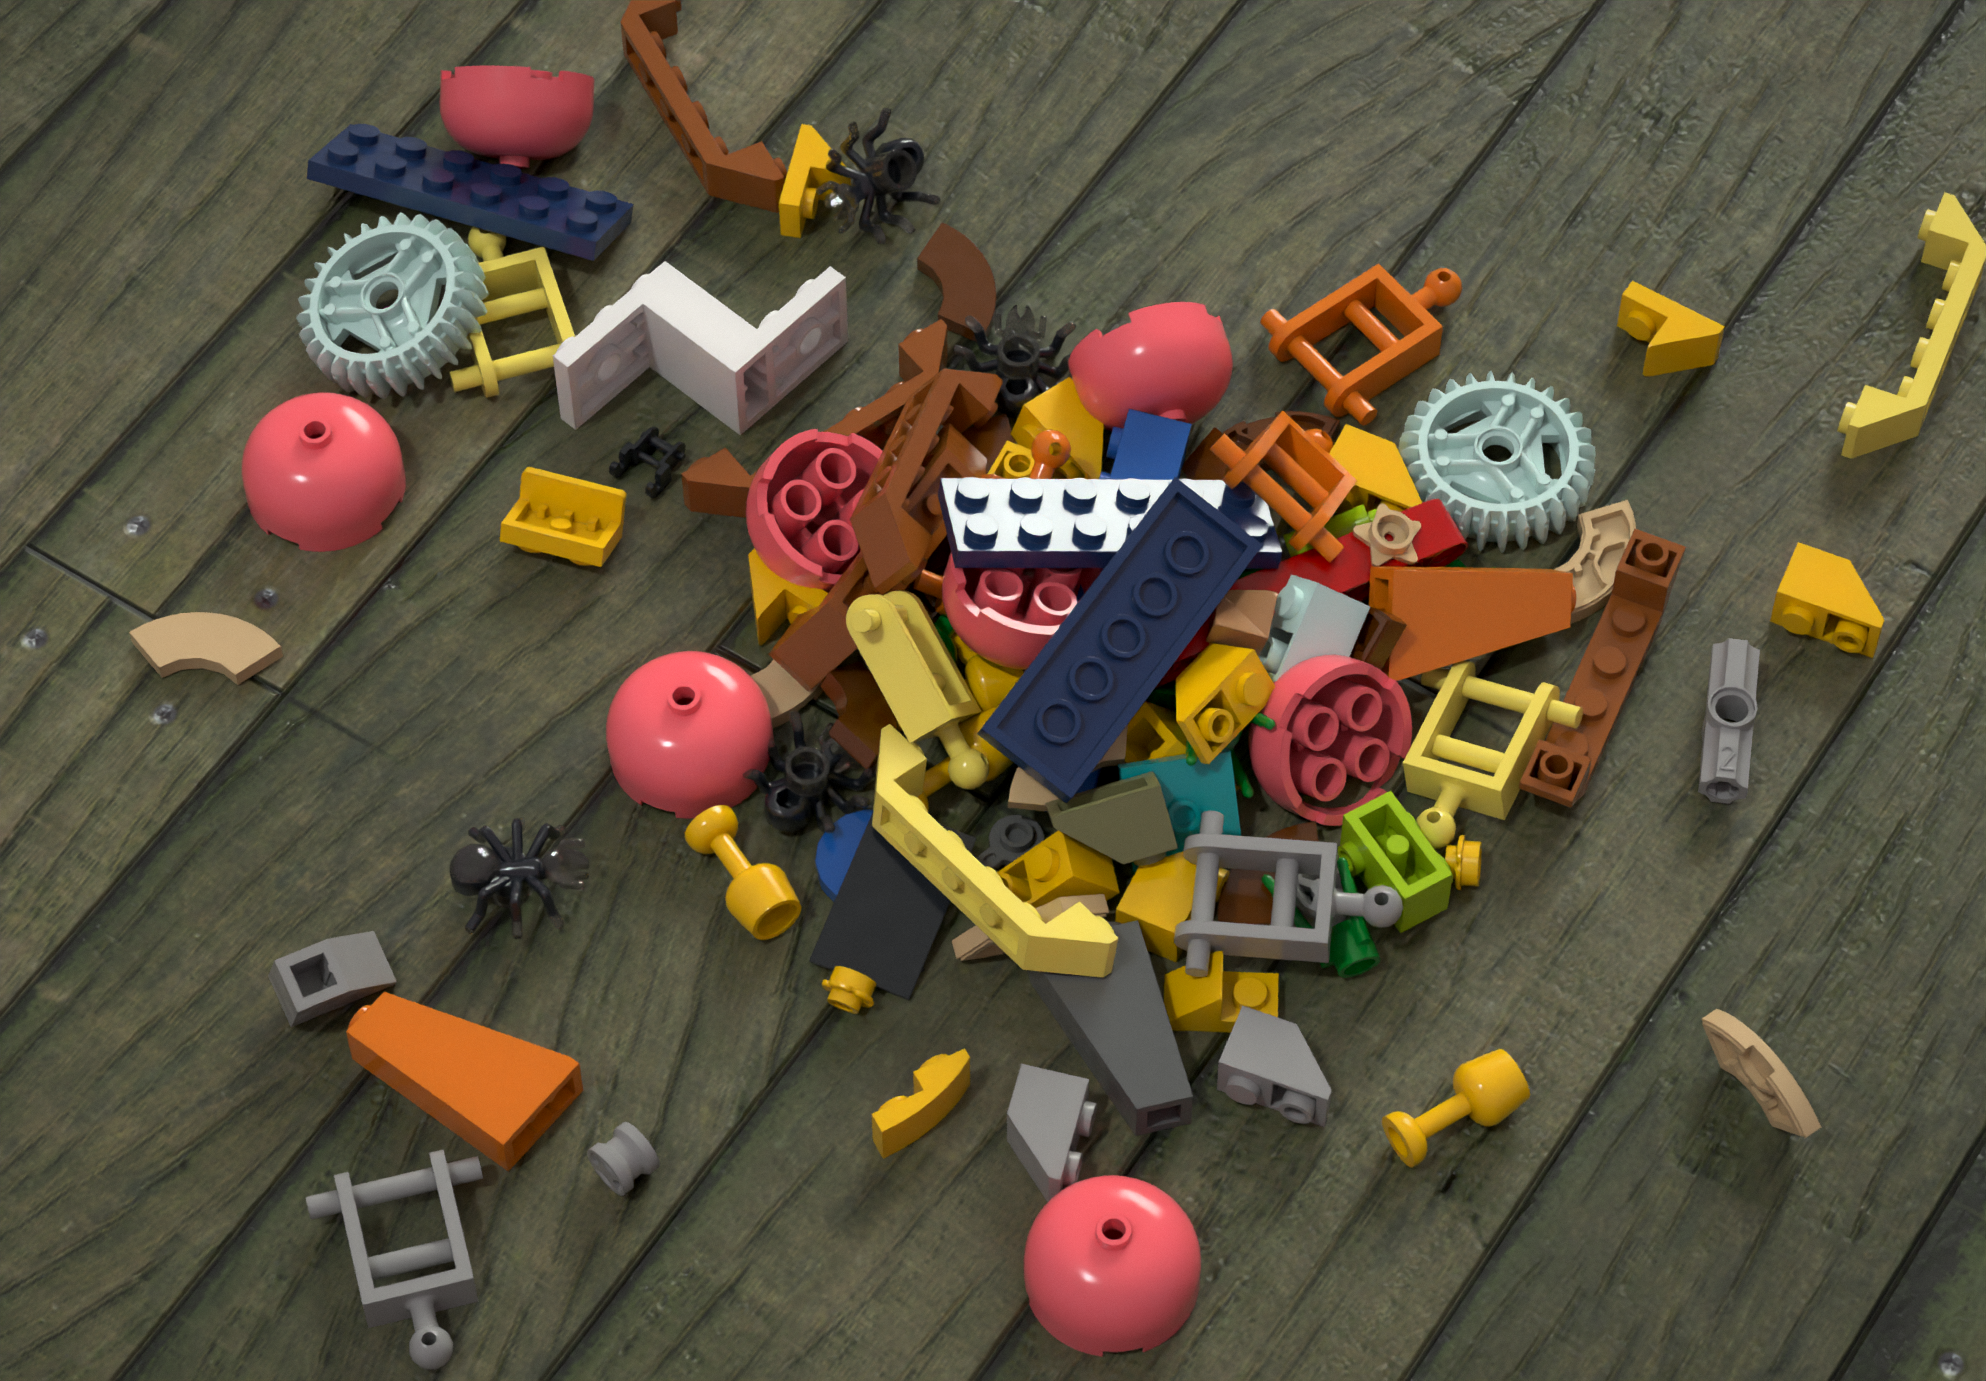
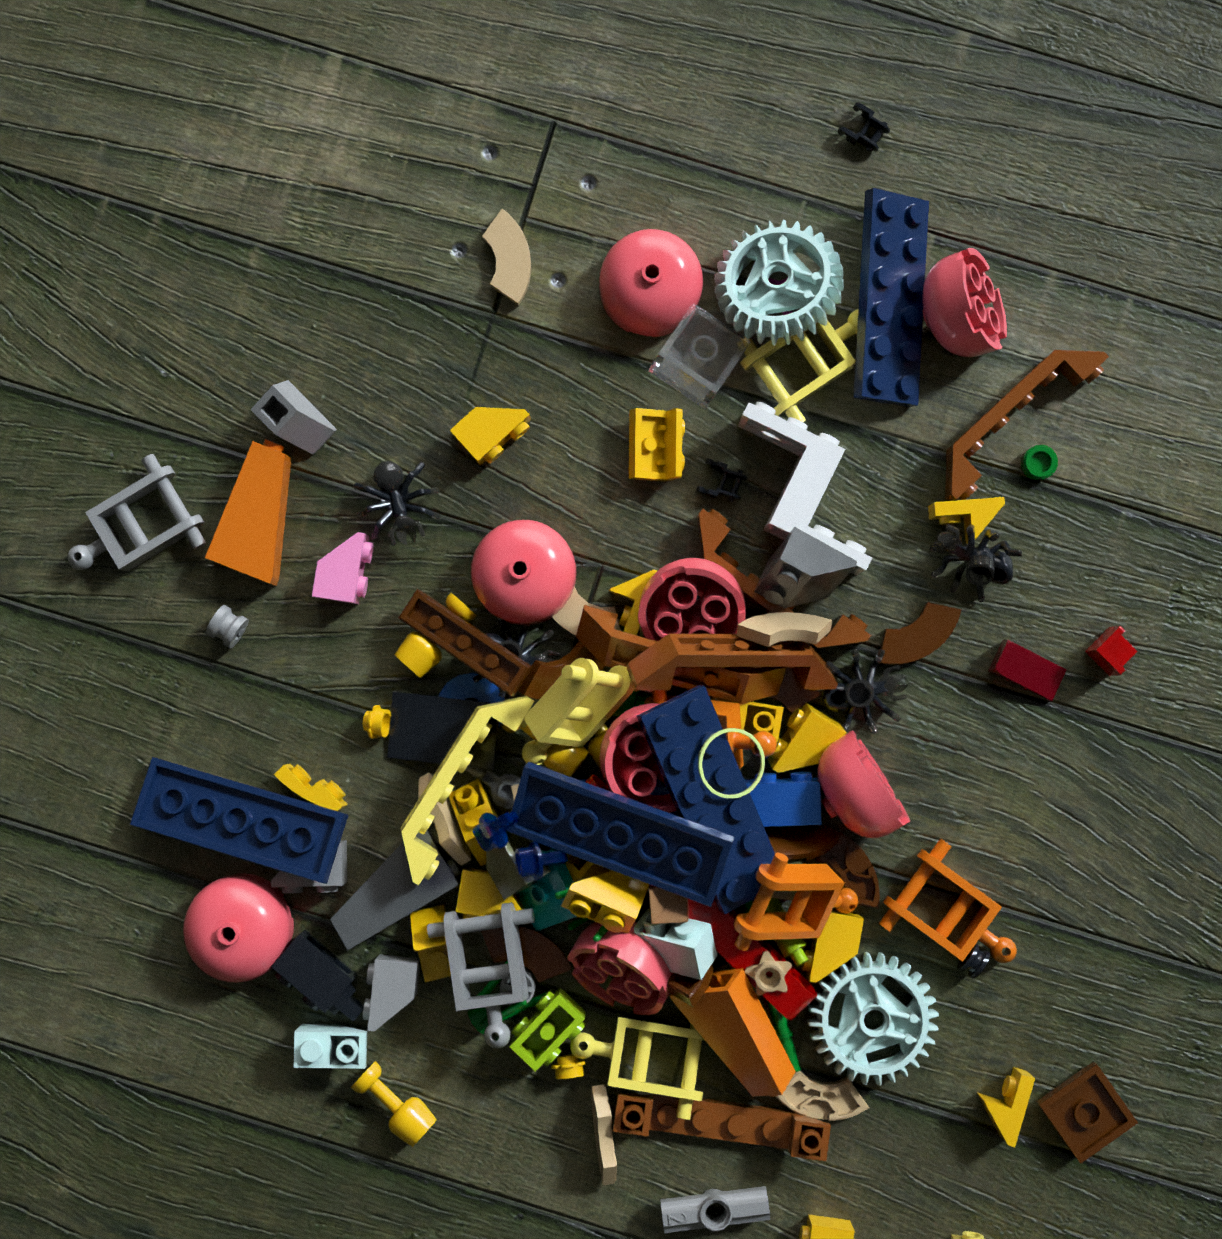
camera: 75 degrees right, 30 degrees up
none -> dark blue plate [130,757,348,884]
none -> black hinge [271,930,364,1021]
none -> light aqua slope [294,1024,367,1069]
none -> bright pink slope [312,532,373,605]
none -> reddish brown tile [398,589,533,696]
none -> yellow slope [450,407,531,466]
none -> clear blue piece [473,810,520,852]
none -> clear blue piece [515,841,568,881]
none -> tan tile [591,1084,617,1186]
none -> clear slope [648,303,751,409]
none -> yellowish green piece [698,728,765,798]
none -> tan tile [736,612,832,647]
none -> dark grey slope [754,527,857,608]
none -> black piece [837,102,890,151]
none -> black bush [957,944,990,979]
none -> dark red slope [988,639,1066,701]
none -> green tile [1021,445,1058,481]
none -> reddish brown plate [1036,1061,1138,1164]
none -> red panel [1085,625,1138,676]

